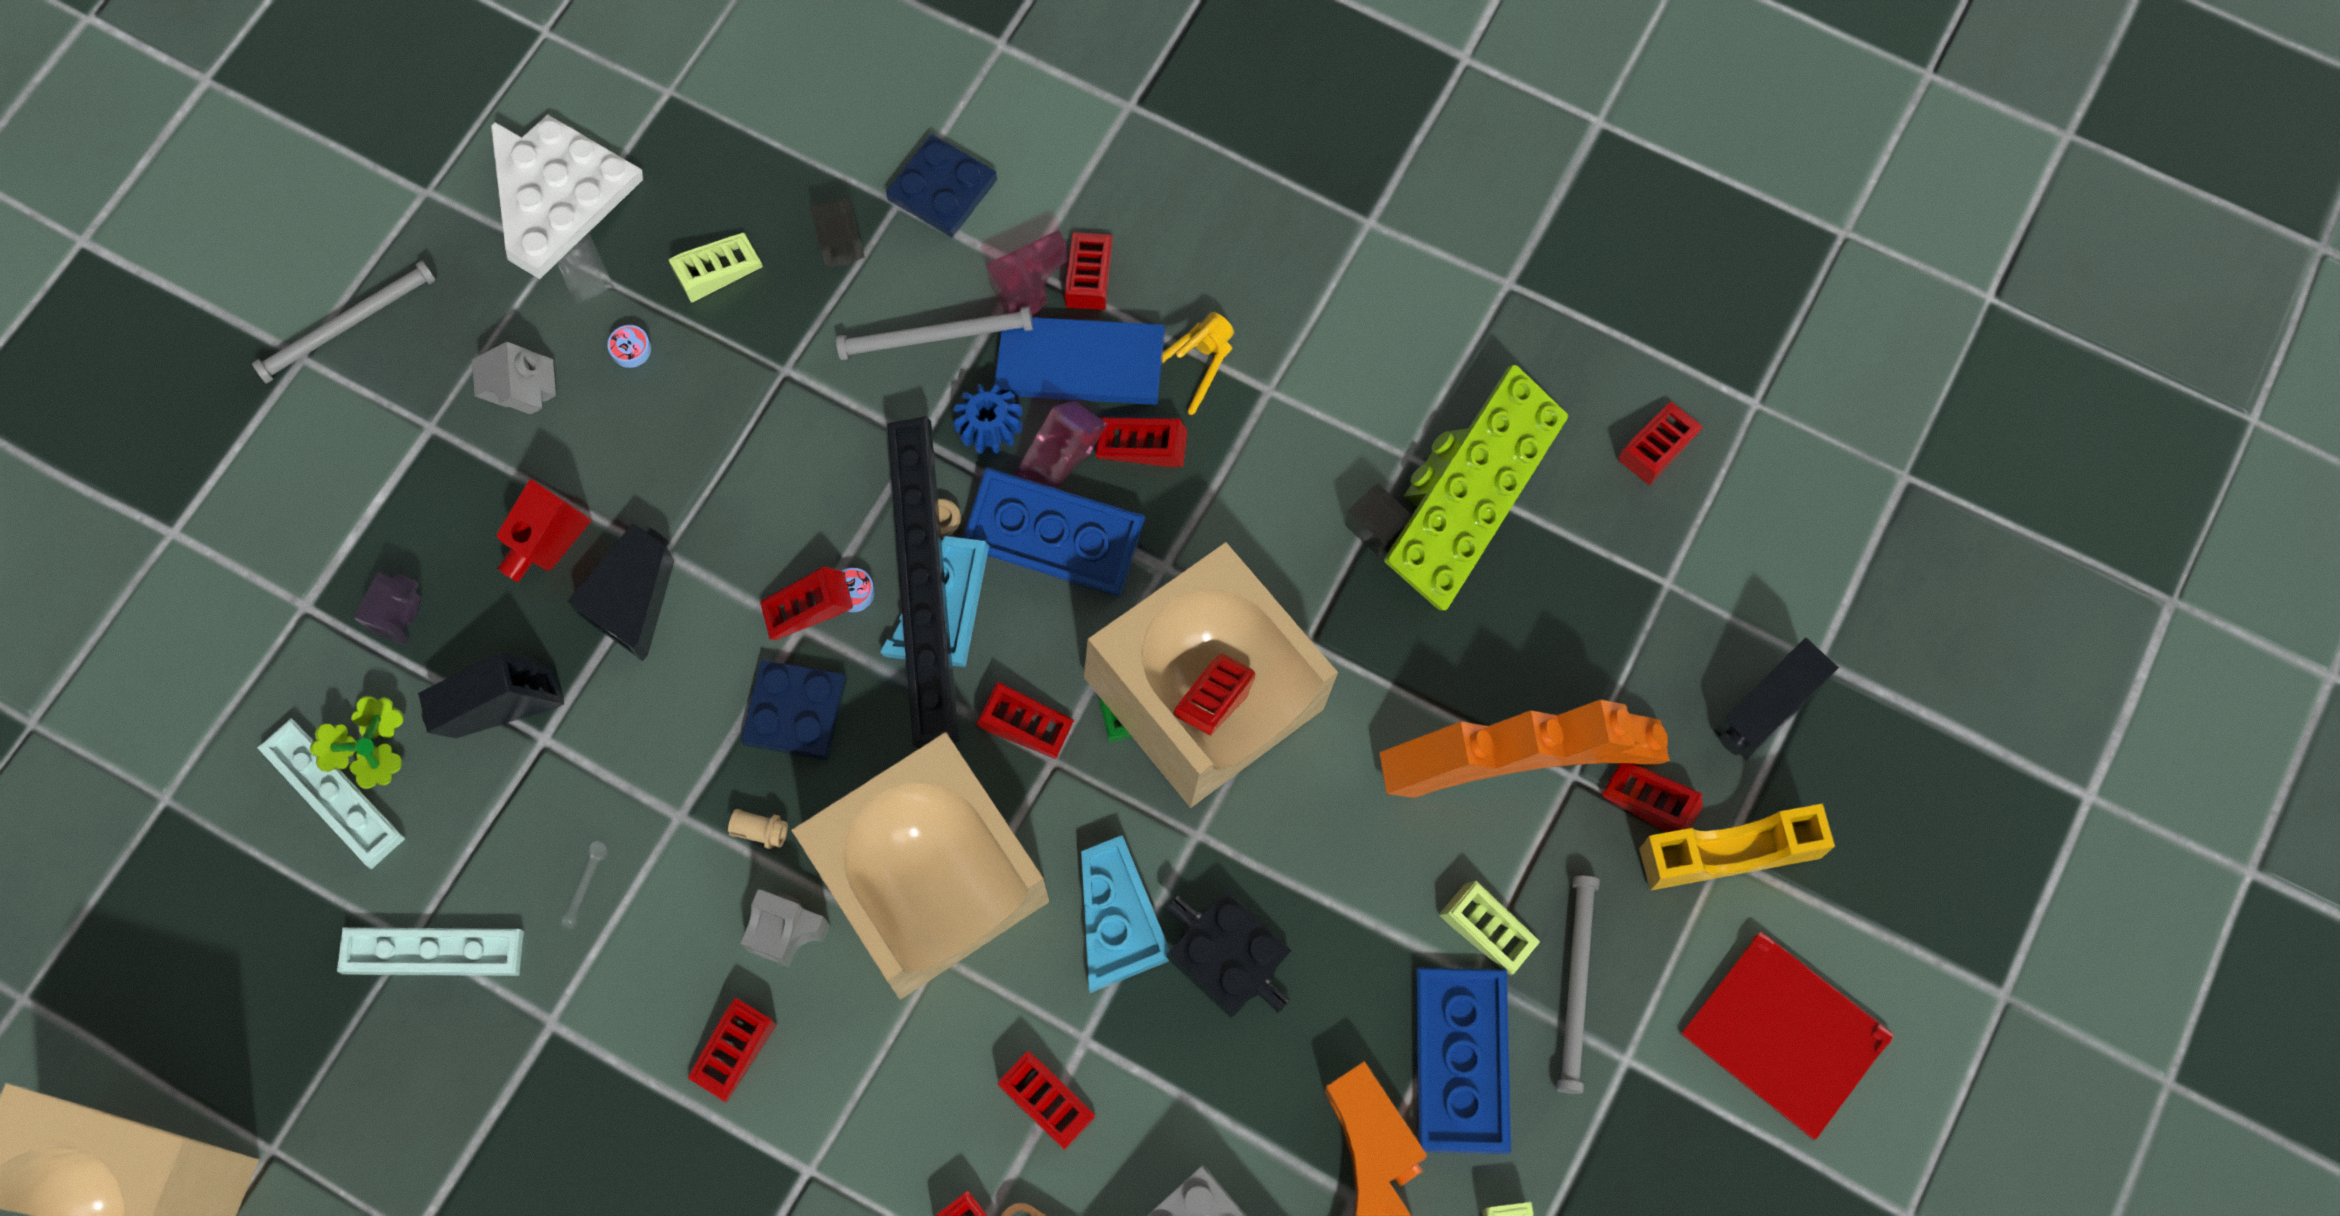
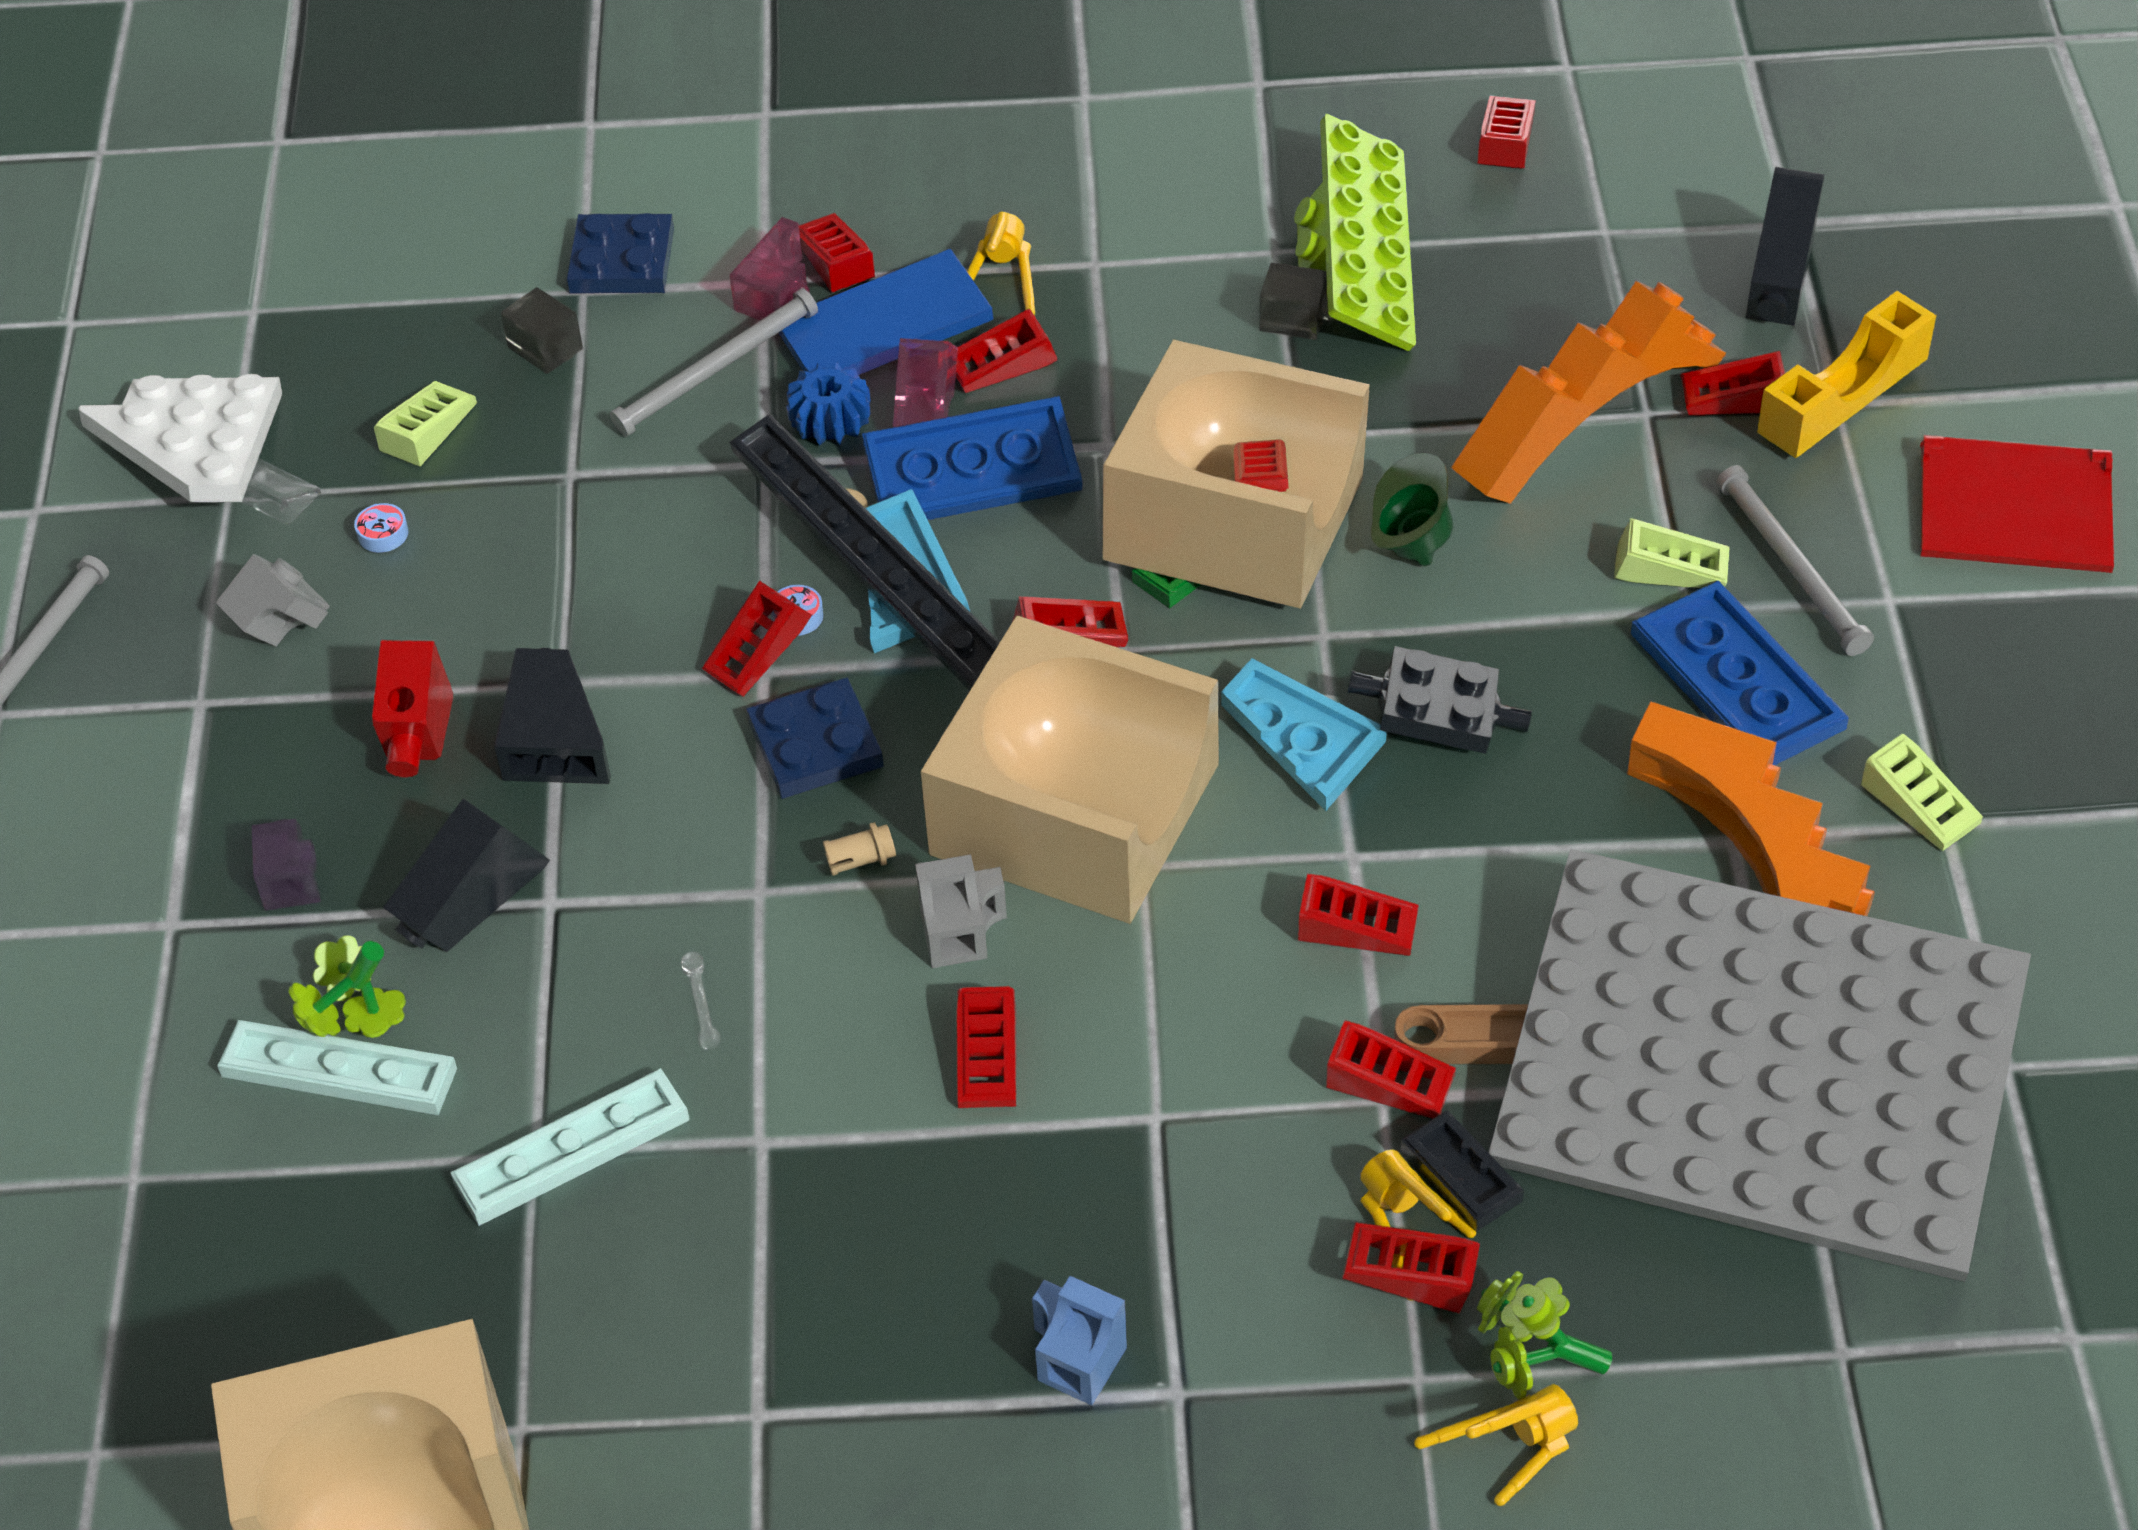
camera: 30 degrees left, 20 degrees down
none -> dark green piece [1371,452,1453,566]

